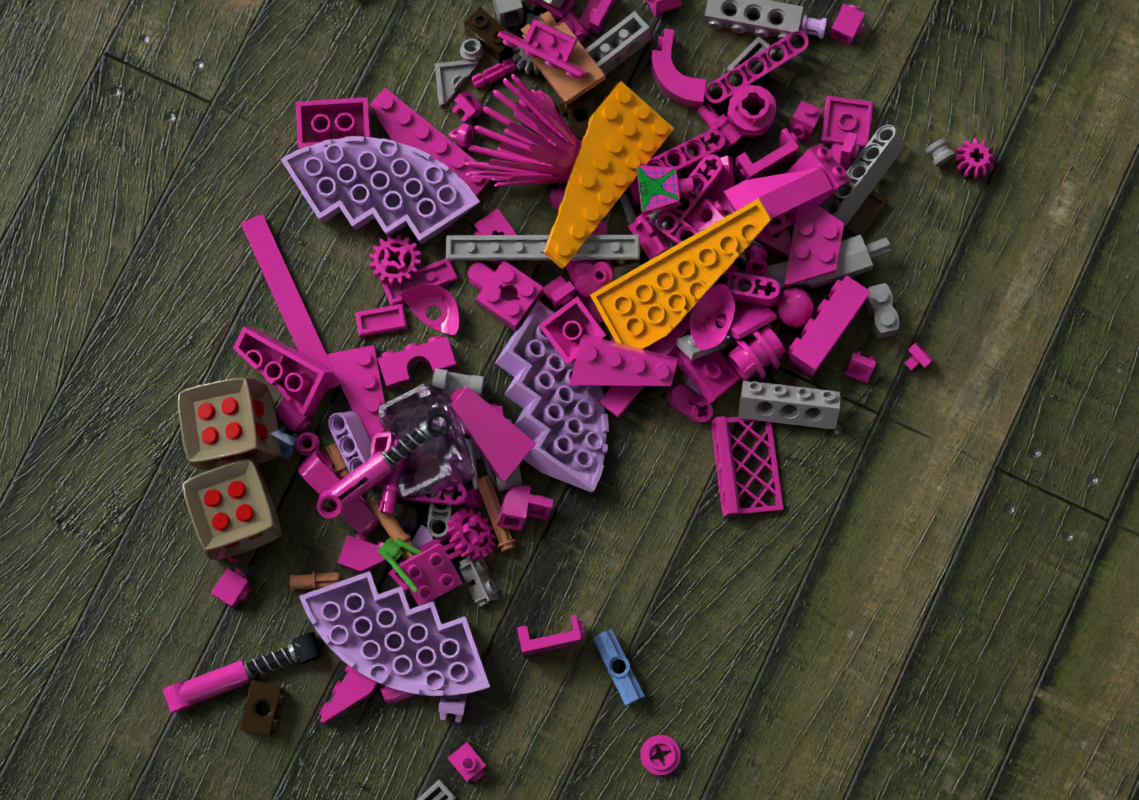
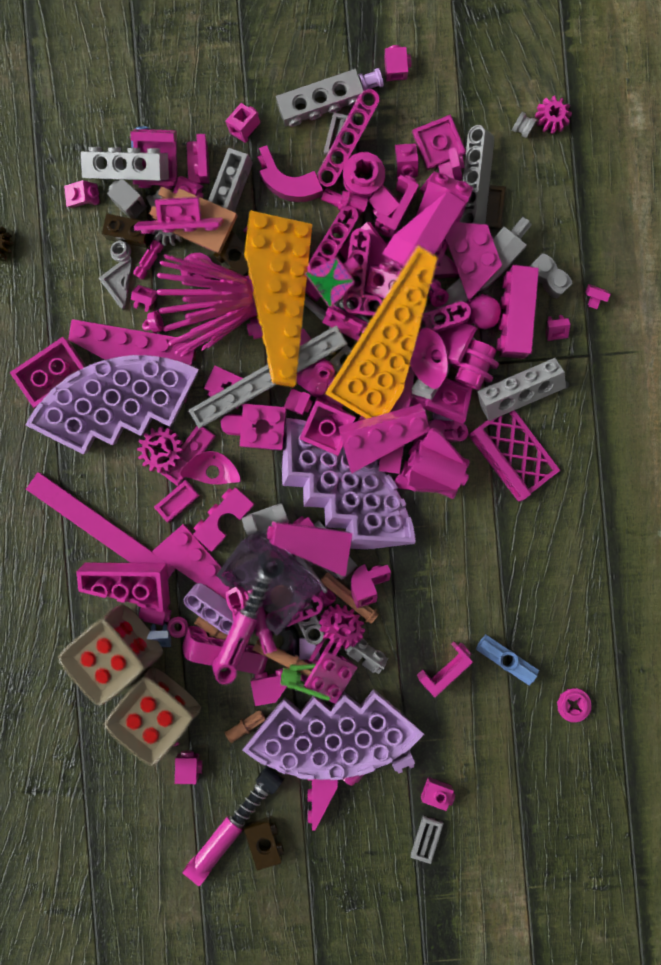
camera: 30 degrees left, 10 degrees up
none -> dark pink brick [368,186,400,218]
none -> dark pink brick [394,428,470,499]

